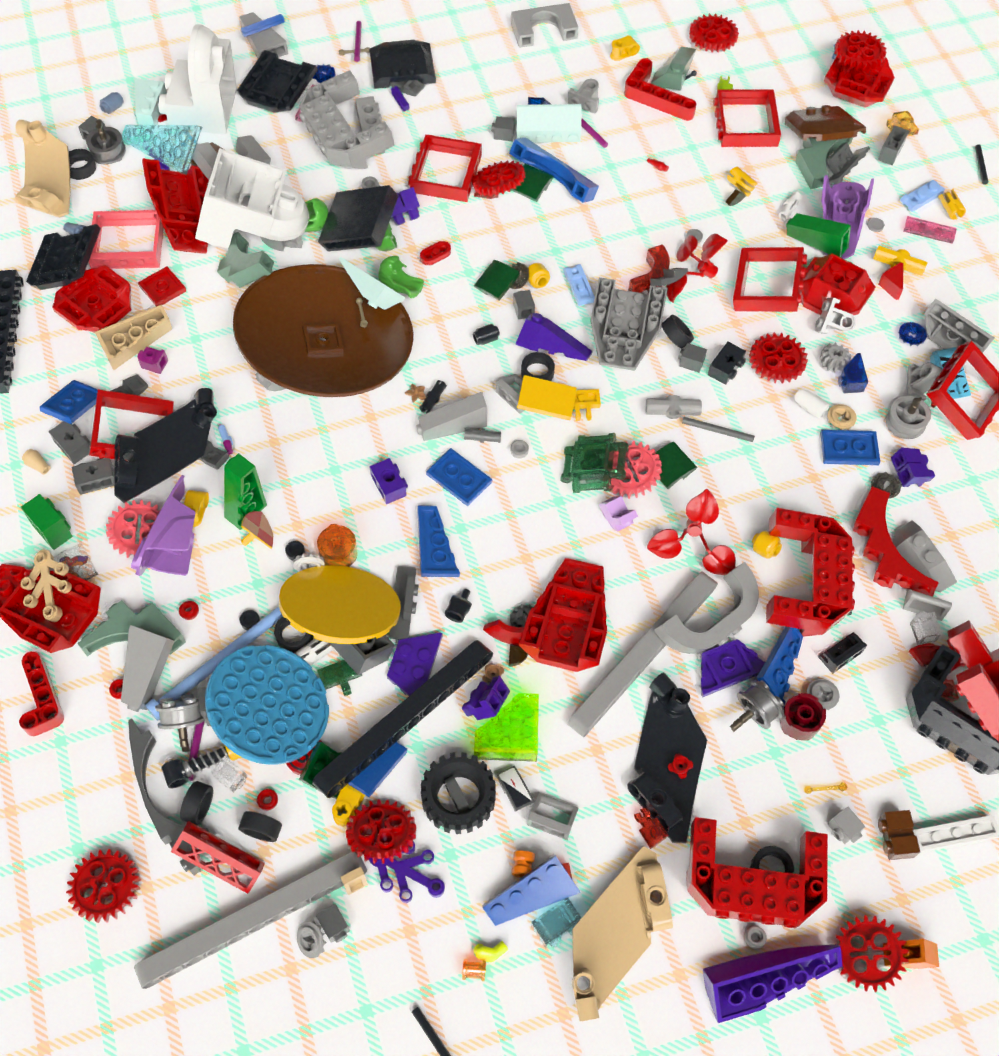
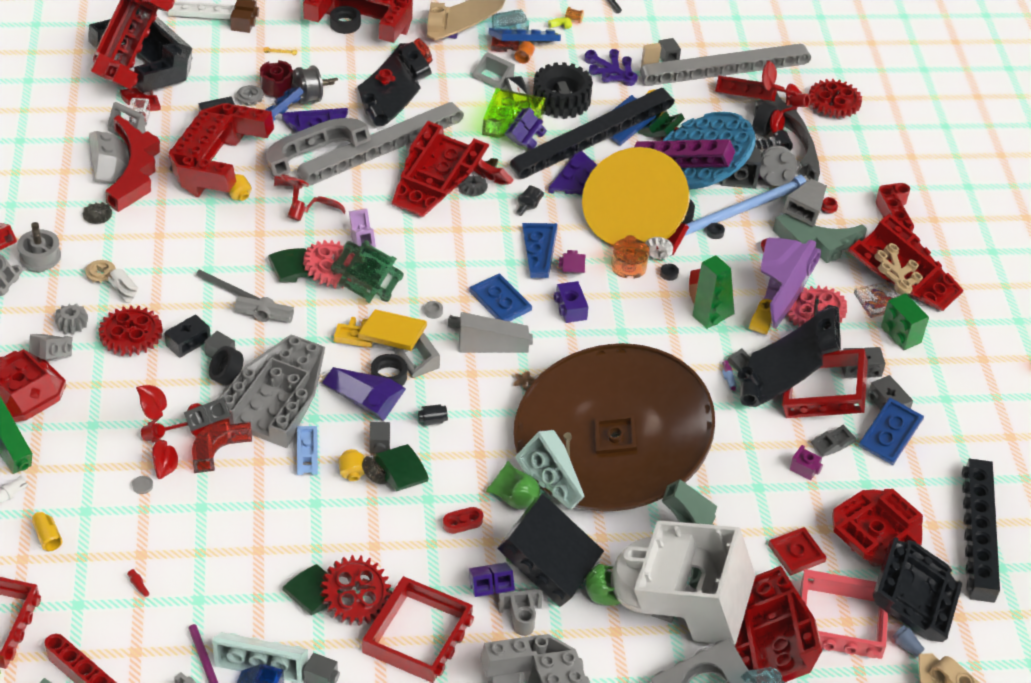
camera: 170 degrees left, 15 degrees down
tan cone [22,449,51,475] -> none
tan wedge [95,305,172,371] -> none
black tyre [238,811,282,842] -> none
light grey gear [297,921,327,959] -> none
red gear [346,799,417,864] -> none
dark grey bracket [389,566,419,640] -> none
black pin [419,380,447,413] -> none
medium nougat plate [482,664,504,683] -> none
blue arch [509,137,599,203] -> none
tile [726,189,746,206] -> none
red window [733,247,808,312] -> none
blue tile [820,430,881,466] -> none
light grey brick [828,806,866,845] -> none
clear blue slope [838,353,868,394] -> none
dark purple hips [891,447,935,487] -> none
none -> magenta brick [559,250,586,273]
none -> magenta brick [634,139,735,168]
none -> red plant [762,60,810,134]

